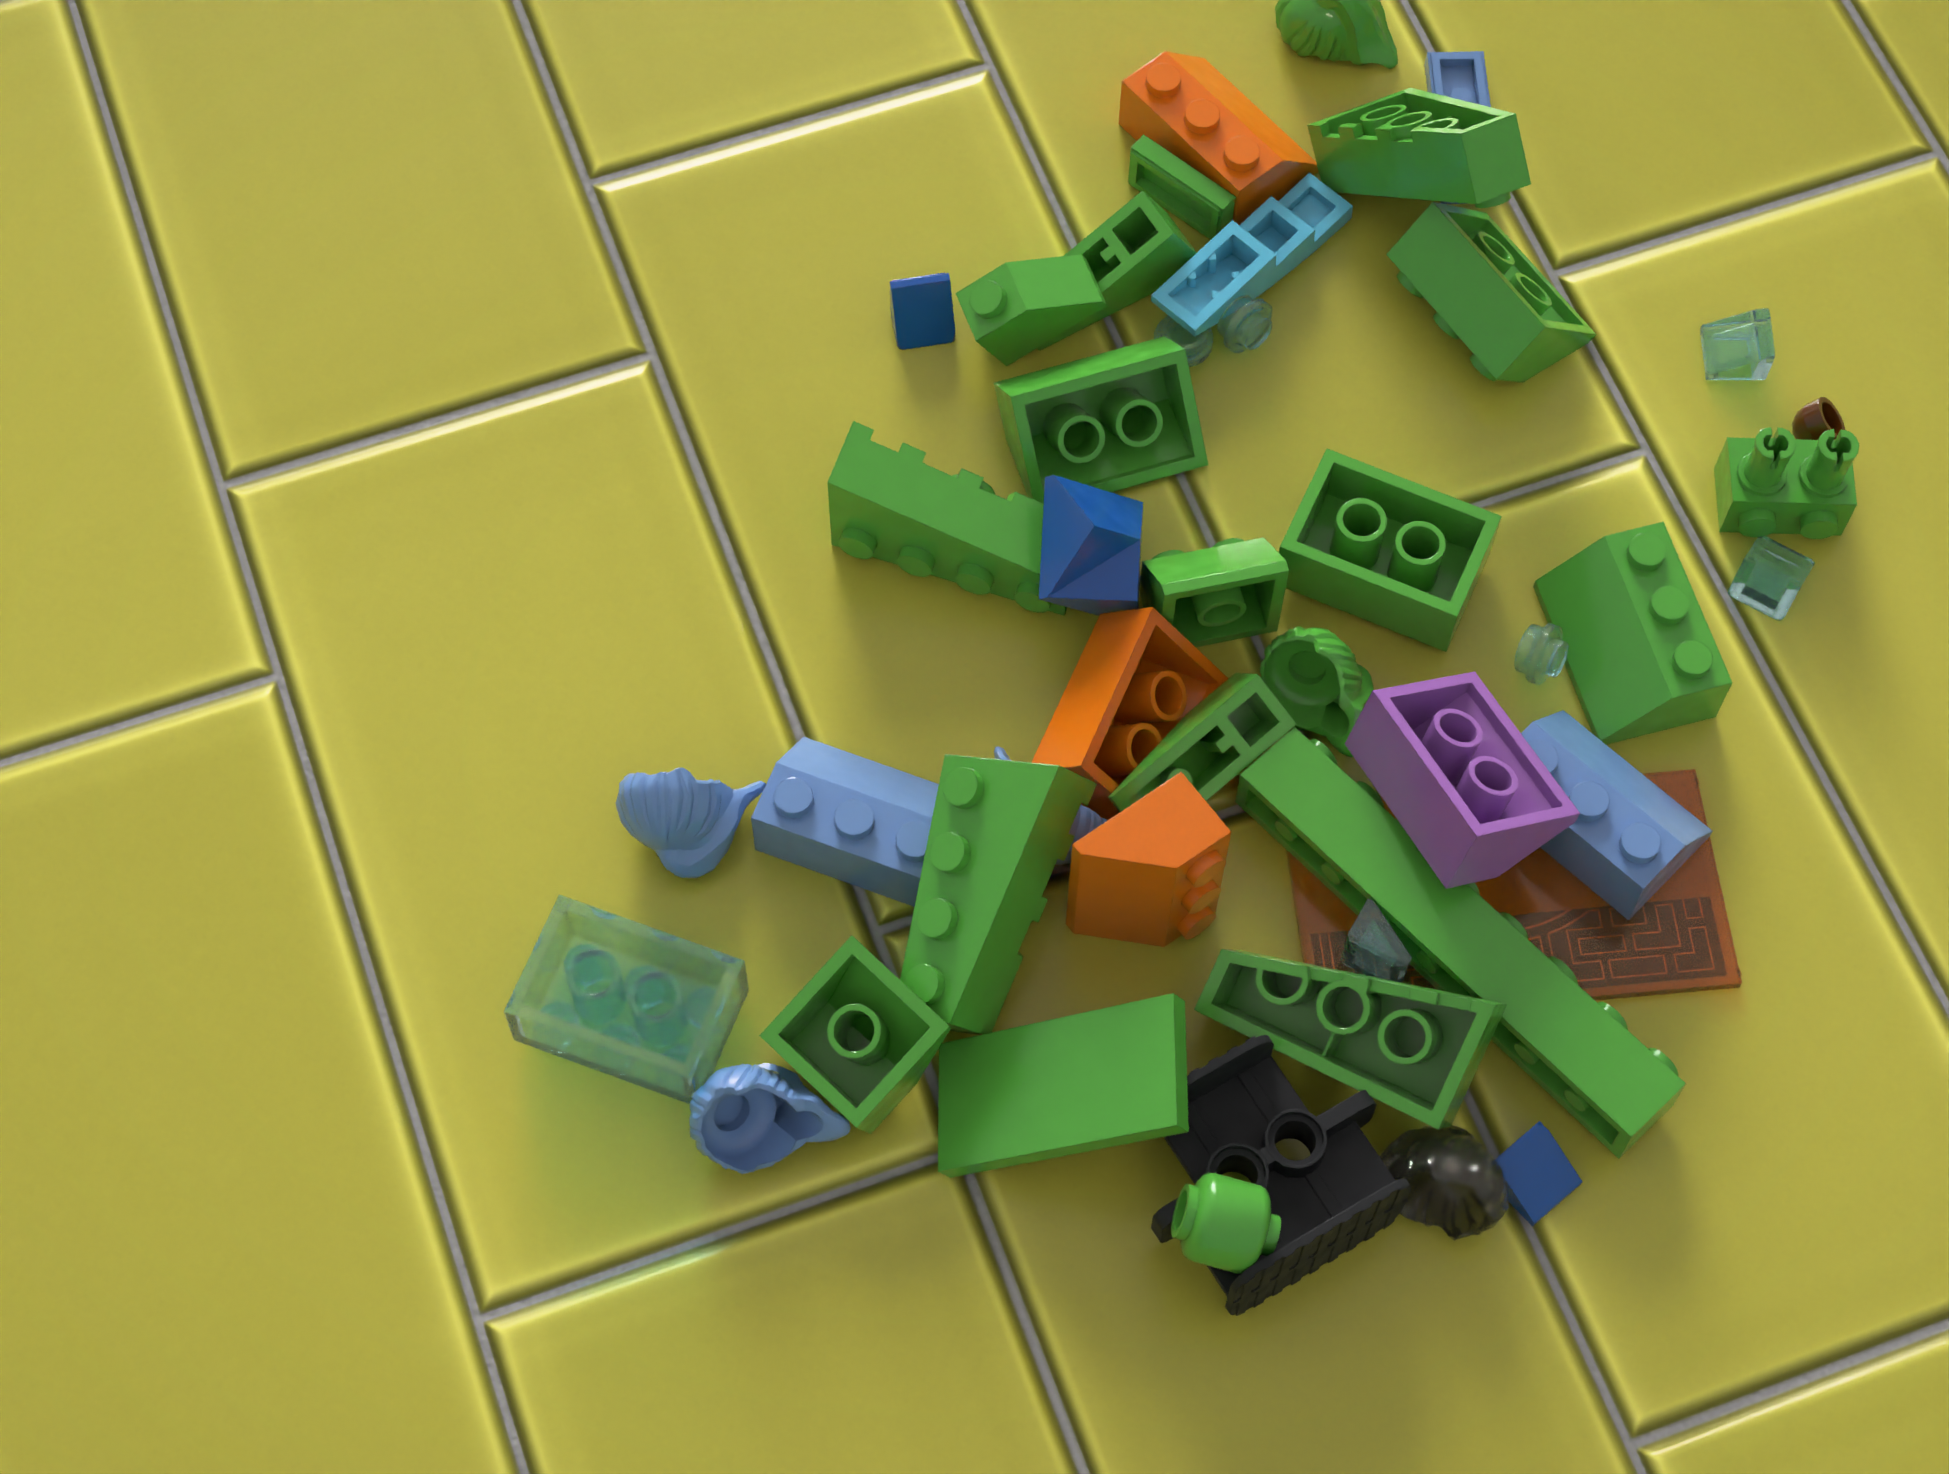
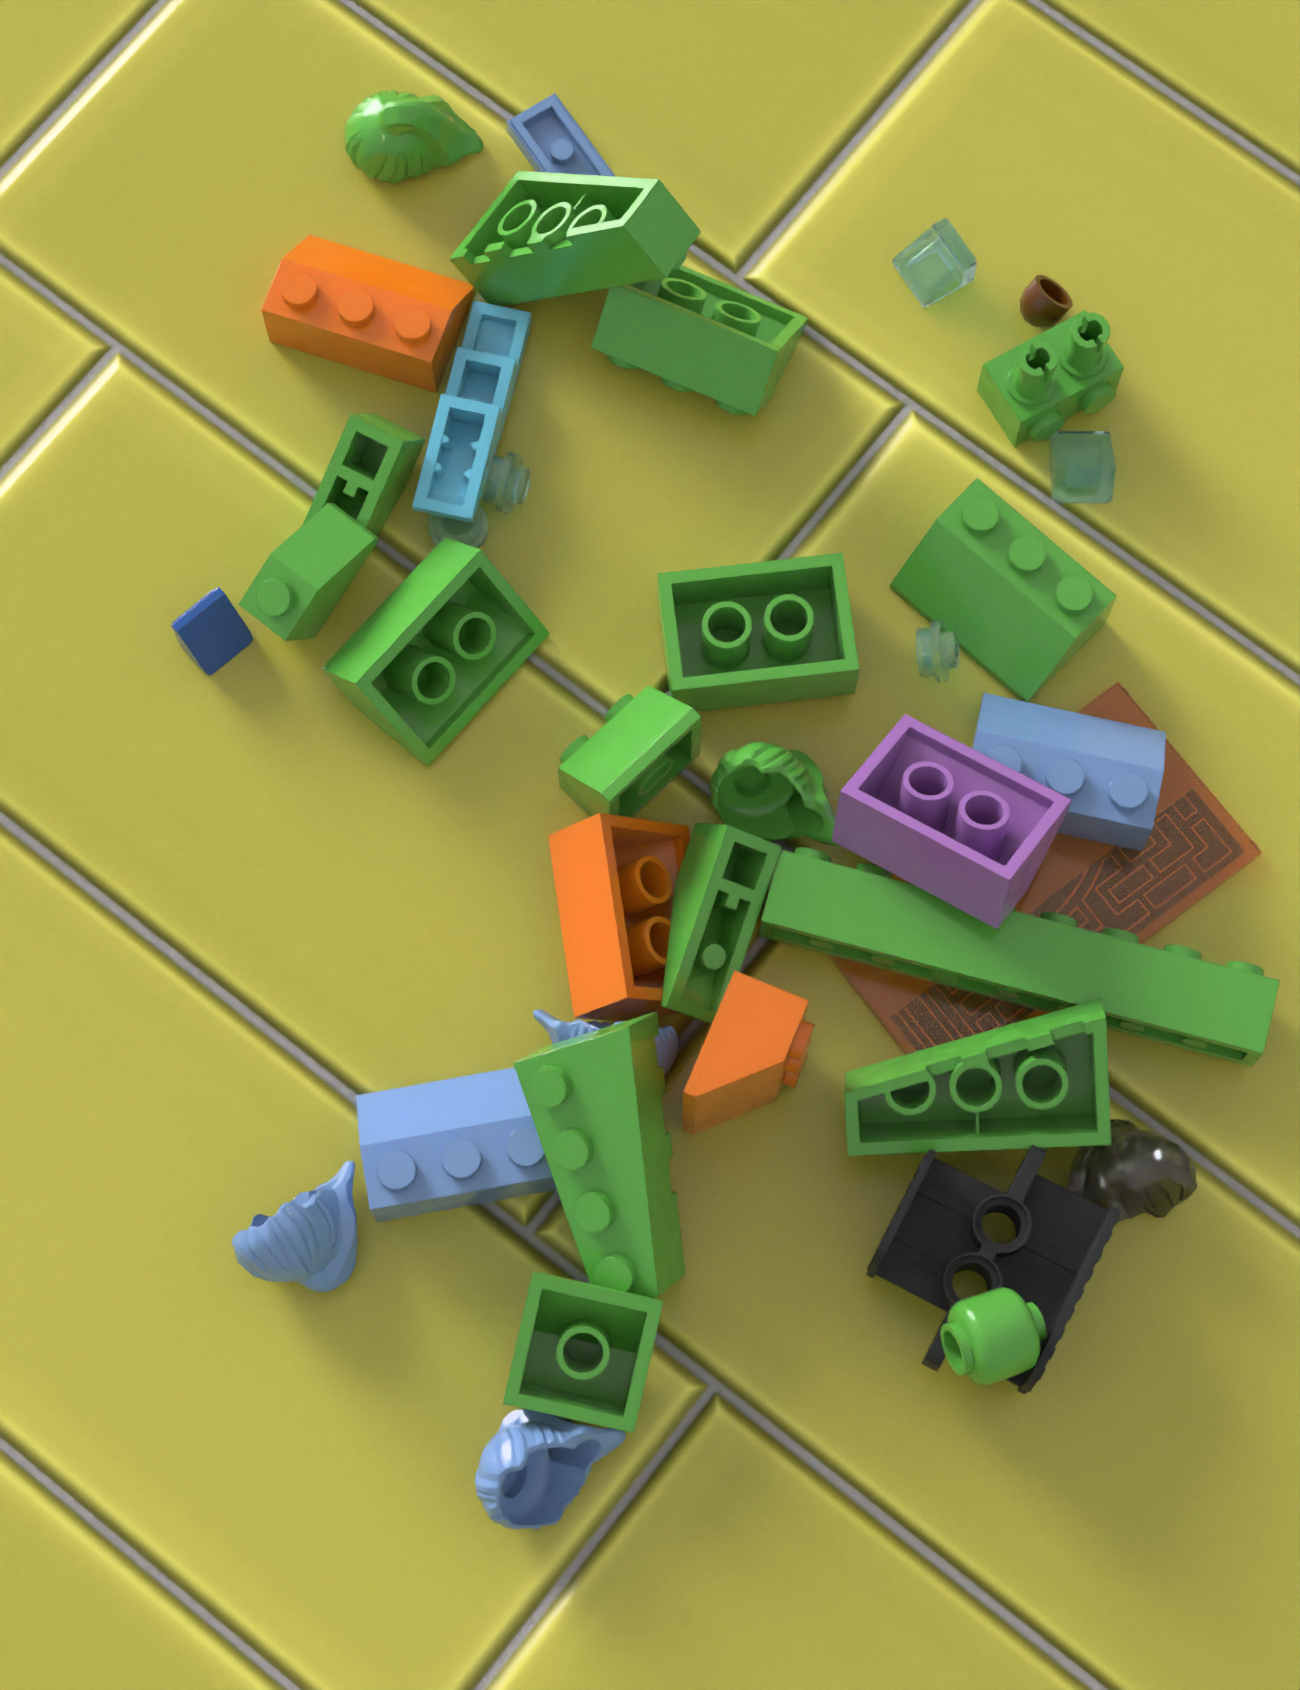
camera: 30 degrees left, 10 degrees up
clear light blue brick [504,894,749,1104] -> none
bright green wedge [827,421,1067,616] -> none
bright green tile [938,993,1189,1178] -> none
blue slope [1039,475,1143,616] -> none
bright green tile [1128,134,1236,240] -> none
clear light blue slope [1340,898,1412,983] -> none
blue slope [1485,1121,1582,1227] -> none

